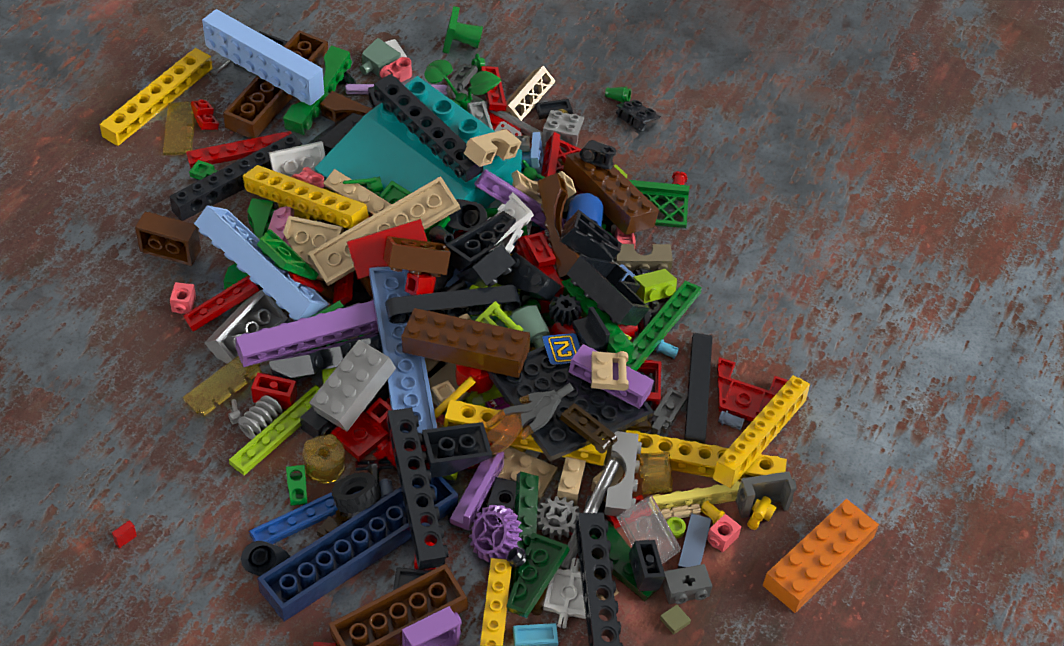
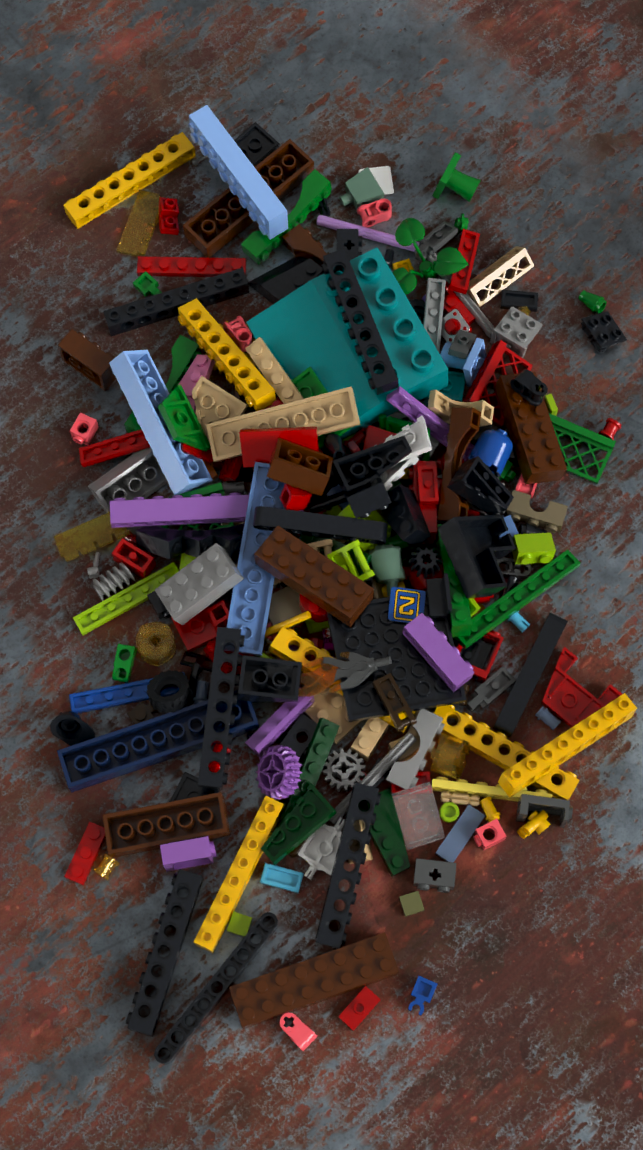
camera: 25 degrees right, 20 degrees up
white plate [269,141,325,177] -> none
green plant [343,176,384,196] -> none
tan tile [431,380,455,404] -> none
black piece [447,199,487,231] -> none
tan arch [464,129,522,167] -> none
black plate [507,547,526,567] -> none
green plant [522,160,546,181] -> none
tan plate [591,351,629,391] -> none
black brick [629,540,665,592] -> none
orange brick [763,498,879,613] -> none

